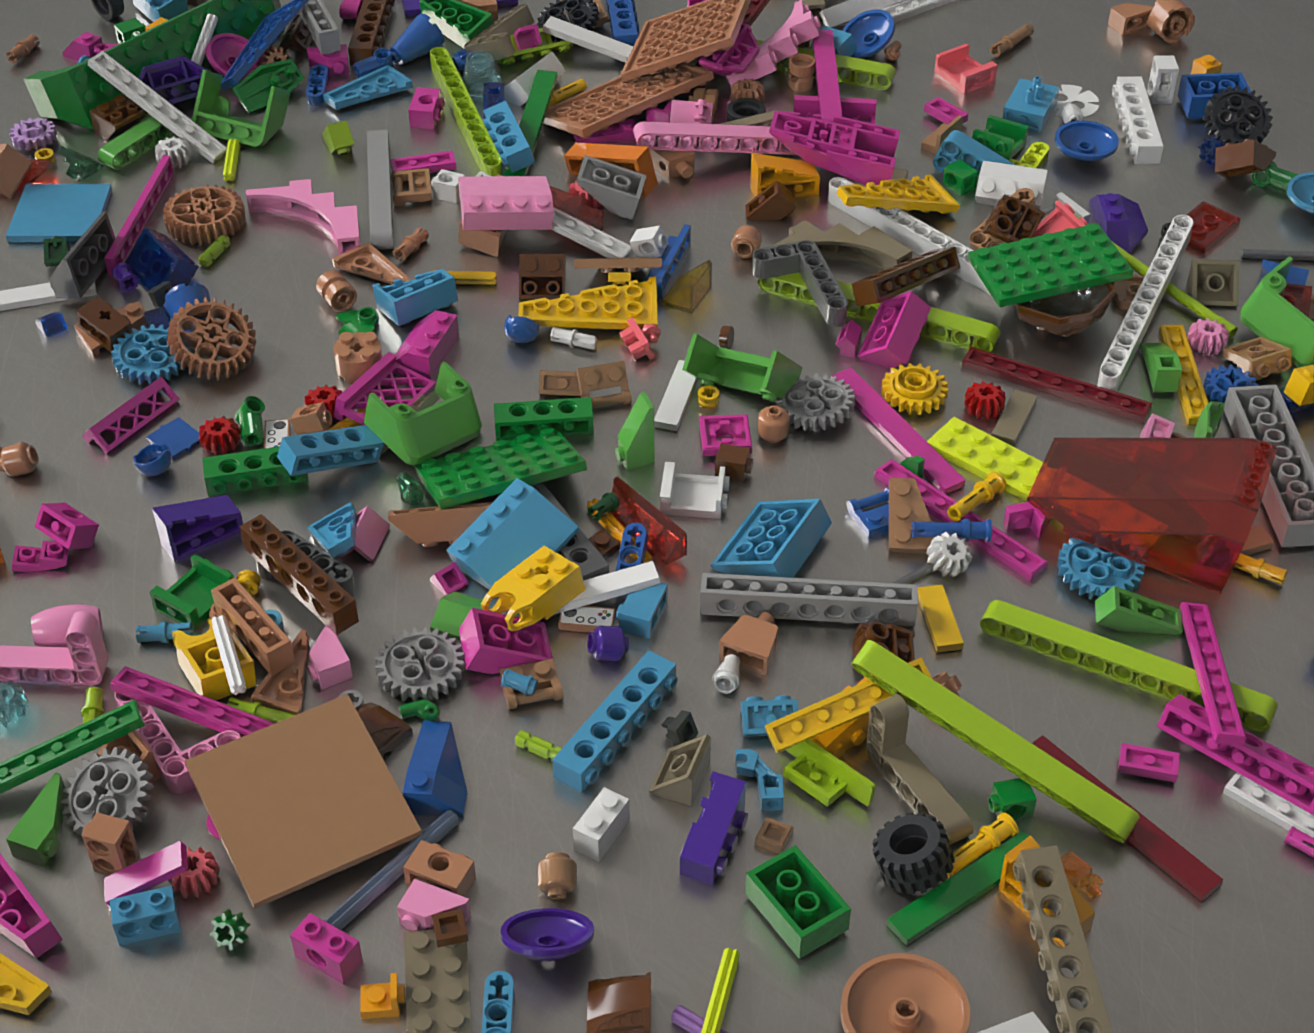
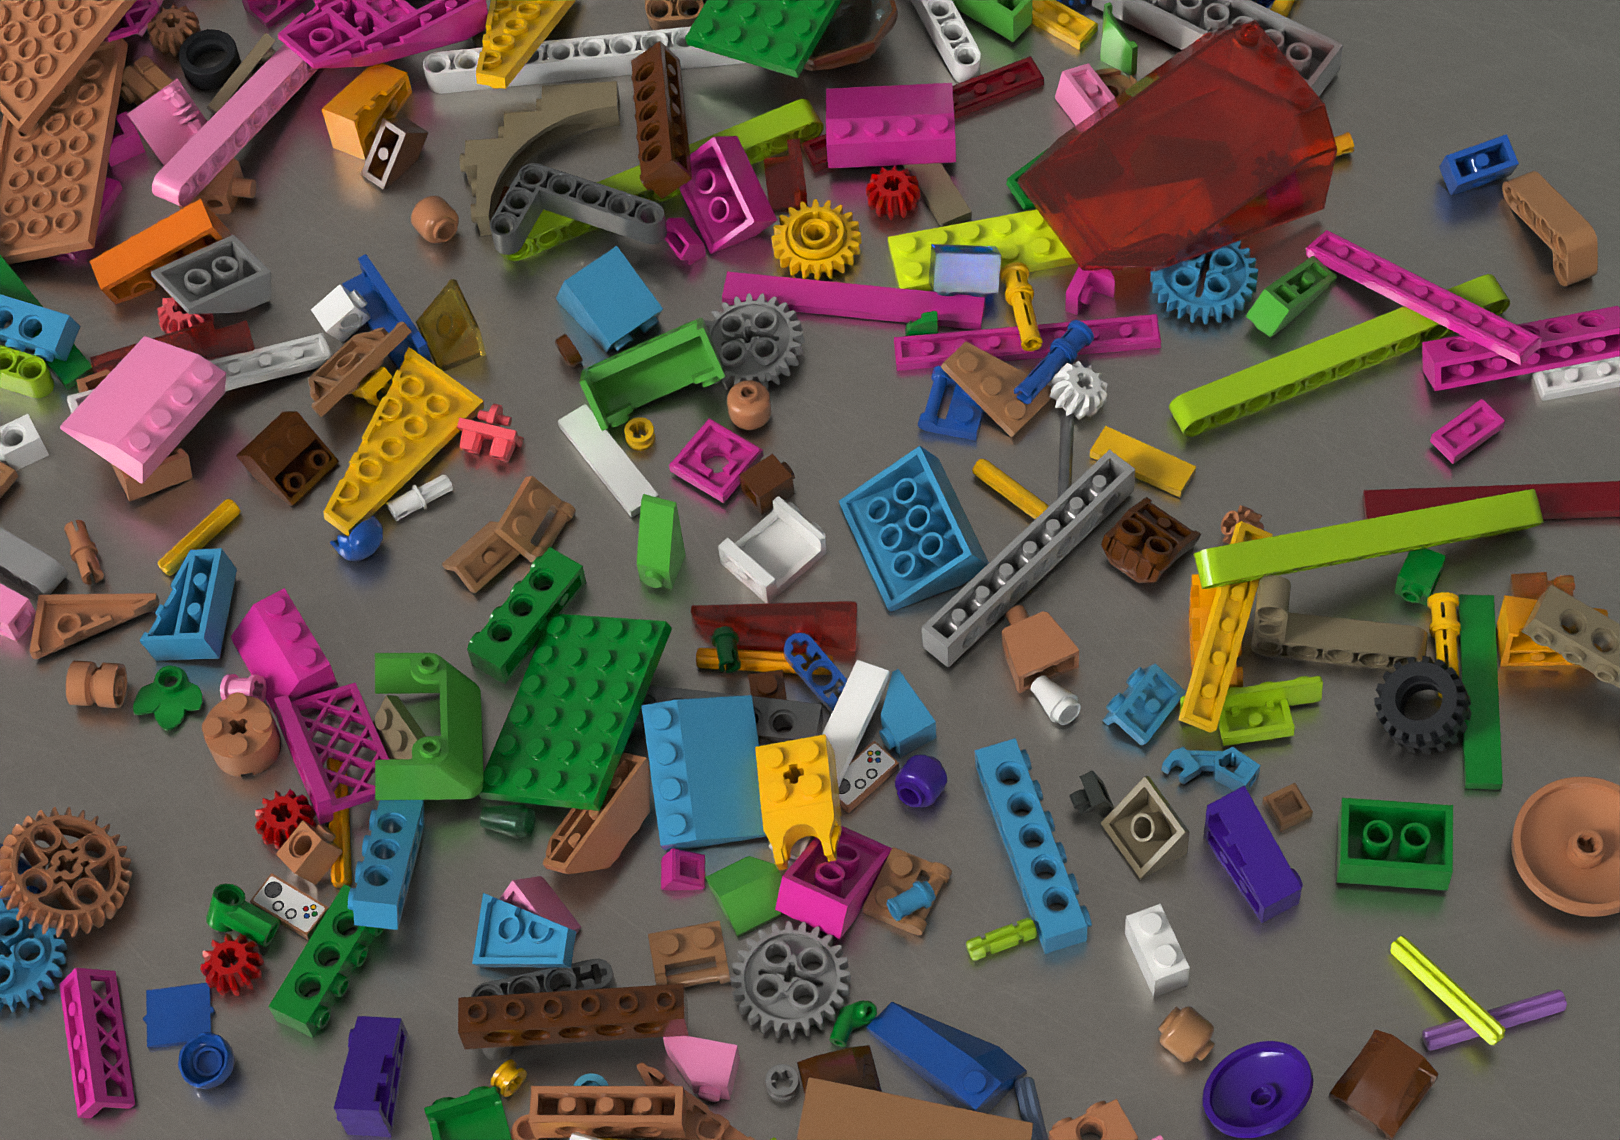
camera: 45 degrees left, 15 degrees up
none -> bright pink bush [220,674,267,702]
none -> dark azure slope [556,246,663,353]
none -> medium nougat plate [648,920,731,987]
none -> clear red panel [764,138,808,213]
none -> dark pink slope [826,83,956,168]
none -> clear blue brick [928,244,1001,297]
none -> yellow axle [972,458,1049,519]

